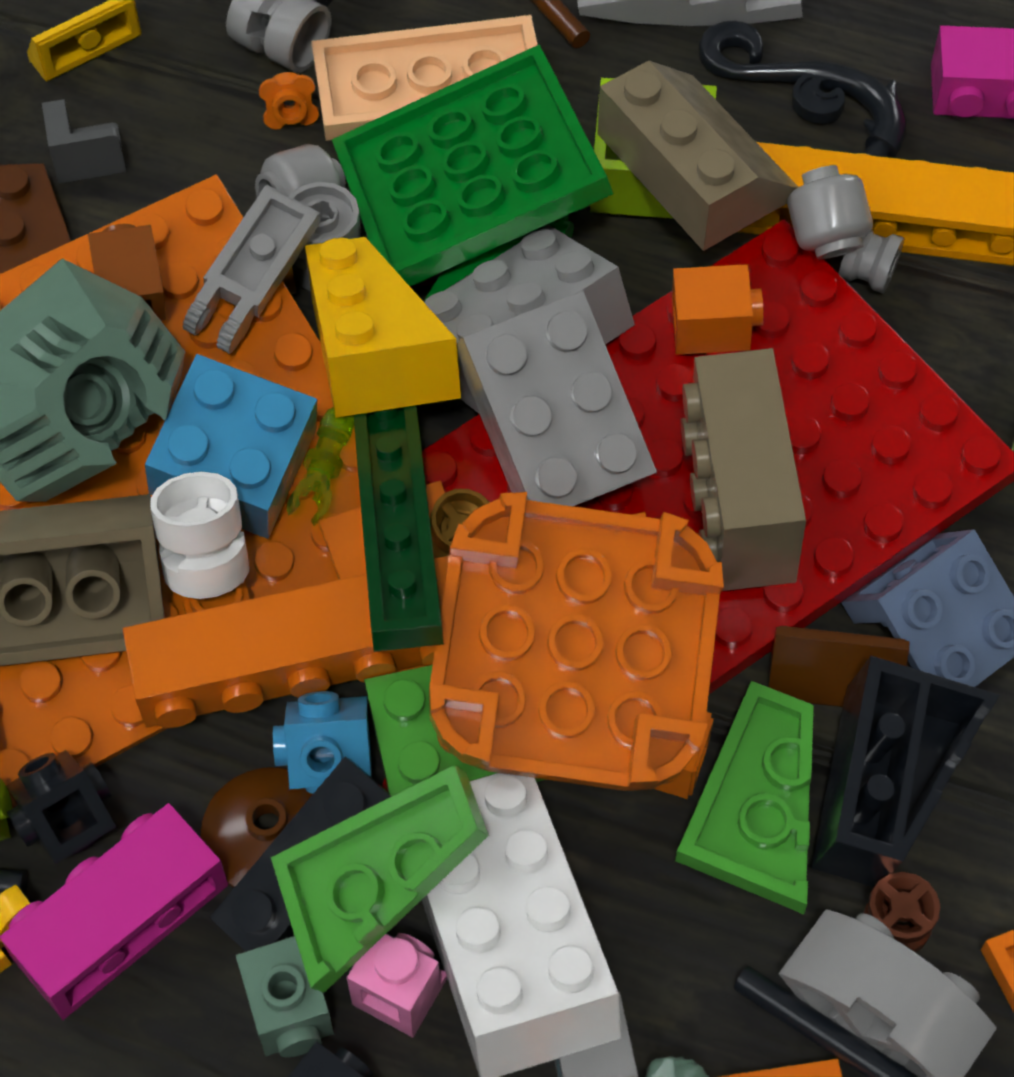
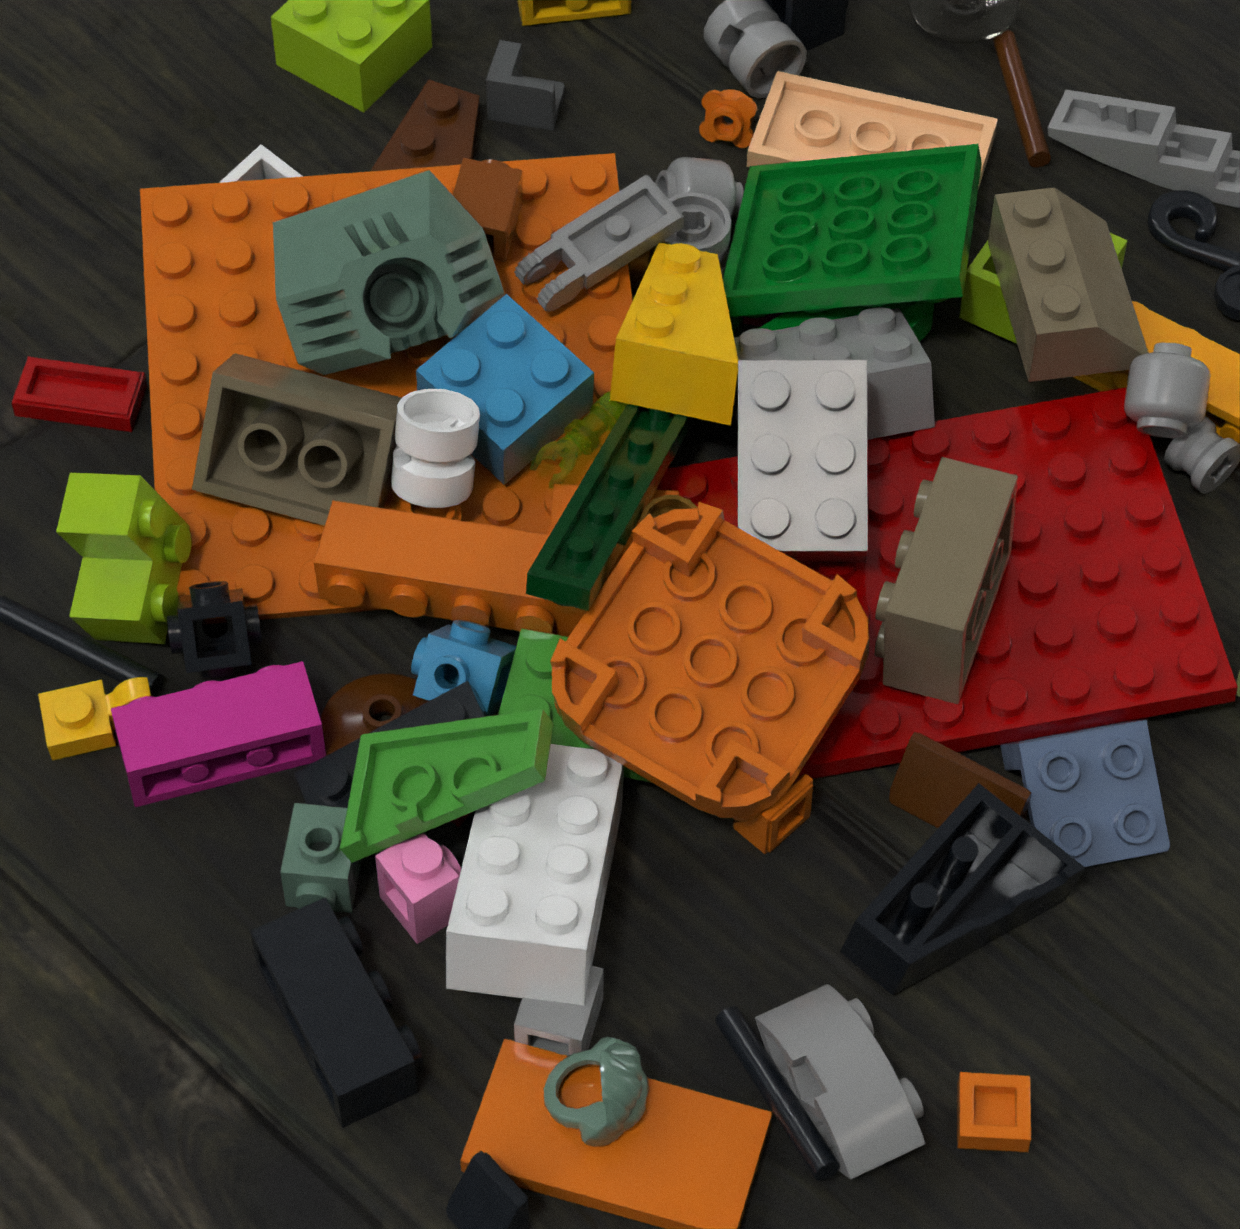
camera: 25 degrees right, 5 degrees down
orange brick [672,264,763,355] -> none
bright green wing [675,681,814,914] -> none
copper wheel [863,872,940,953] -> none

